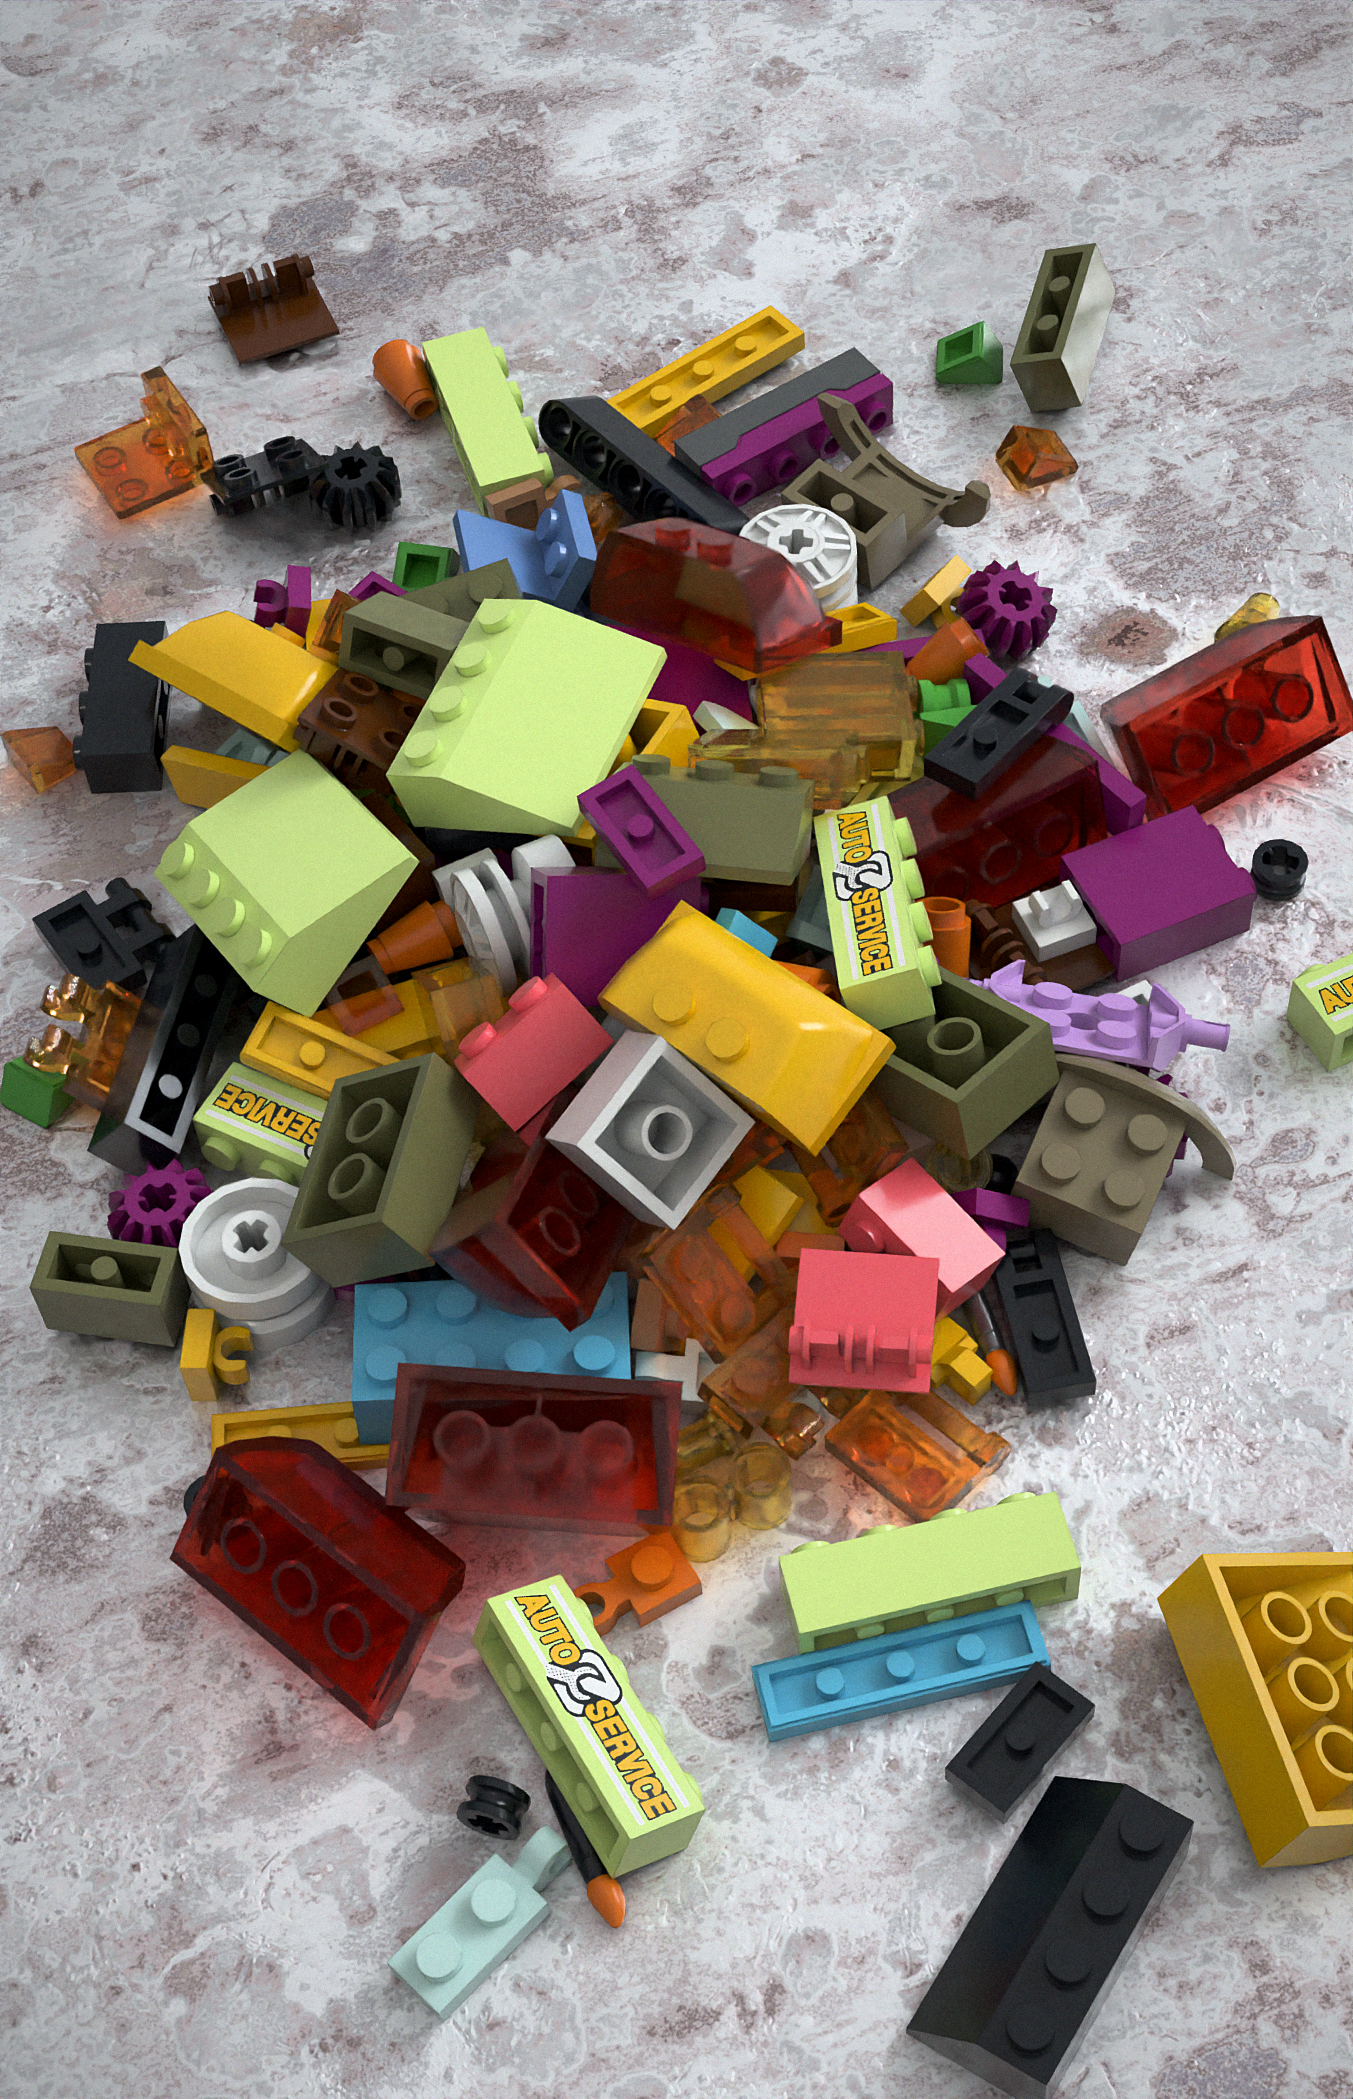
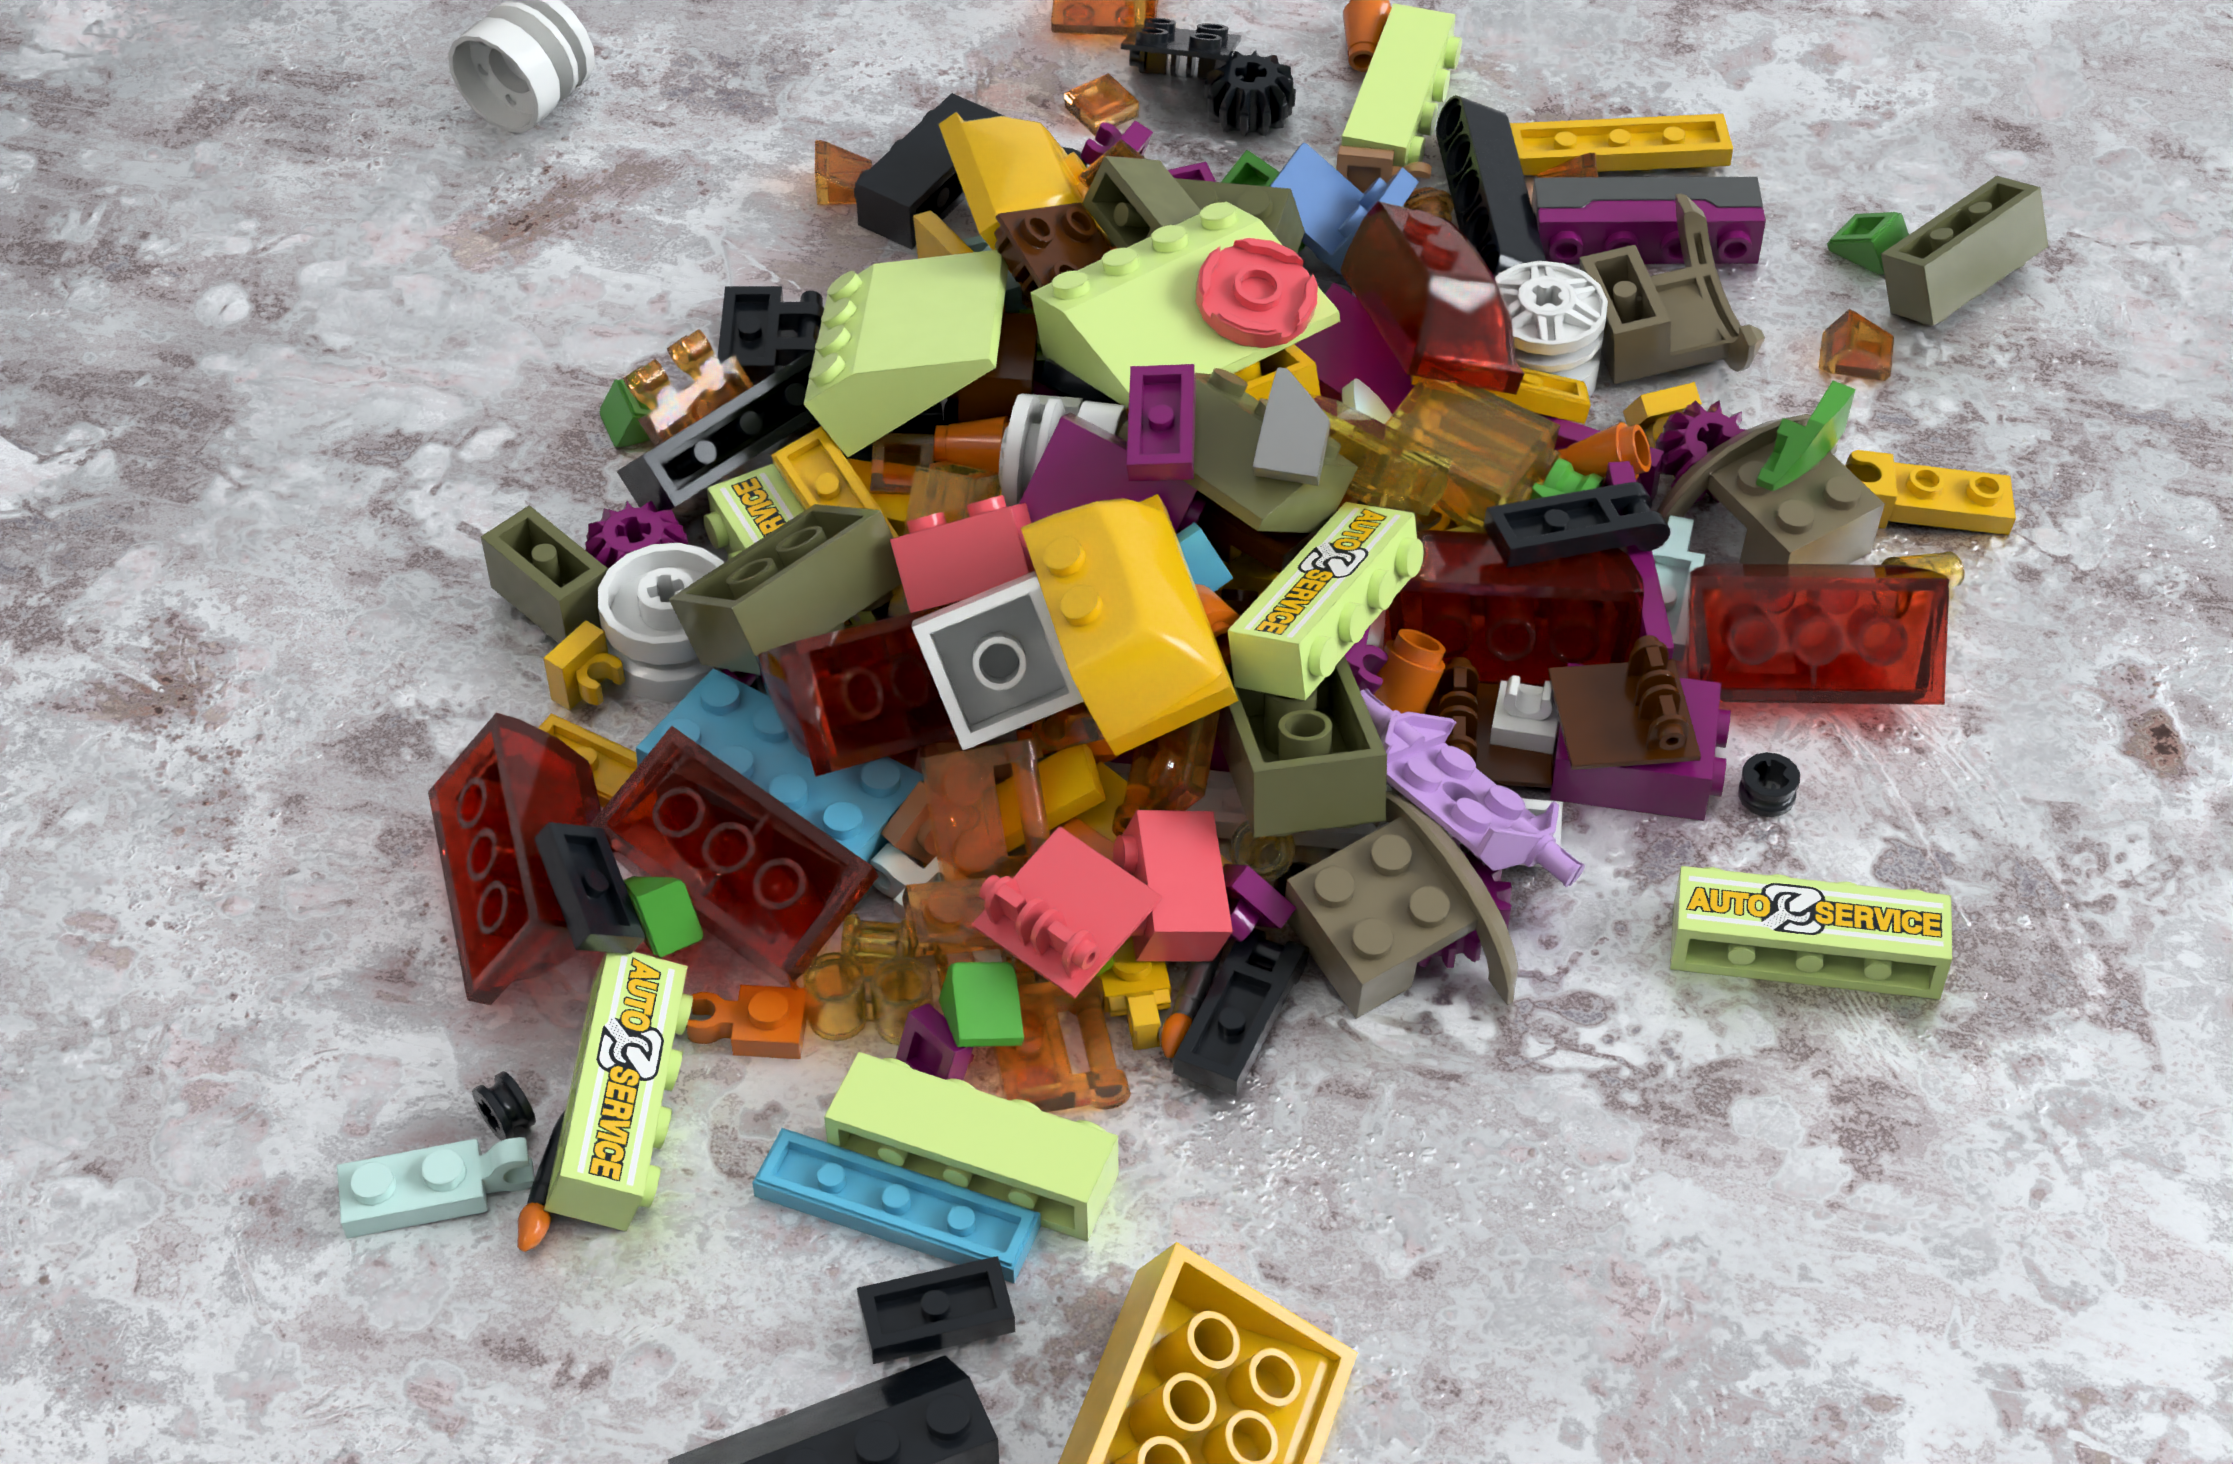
camera: 30 degrees right, 5 degrees down
none -> black plate [534,822,645,954]
none -> bright green slope [623,876,703,958]
none -> magenta tile [895,1003,974,1081]
none -> bright green slope [938,962,1024,1047]
none -> clear orange tile [1064,73,1139,136]
none -> coral tile [1195,238,1318,348]
none -> light grey slope [1253,367,1331,486]
none -> reddish brown hinge [1548,635,1701,770]
none -> dark tan piece [1657,414,1885,601]
none -> bright green slope [1756,380,1856,491]
none -> yellow plate [1845,450,2016,535]

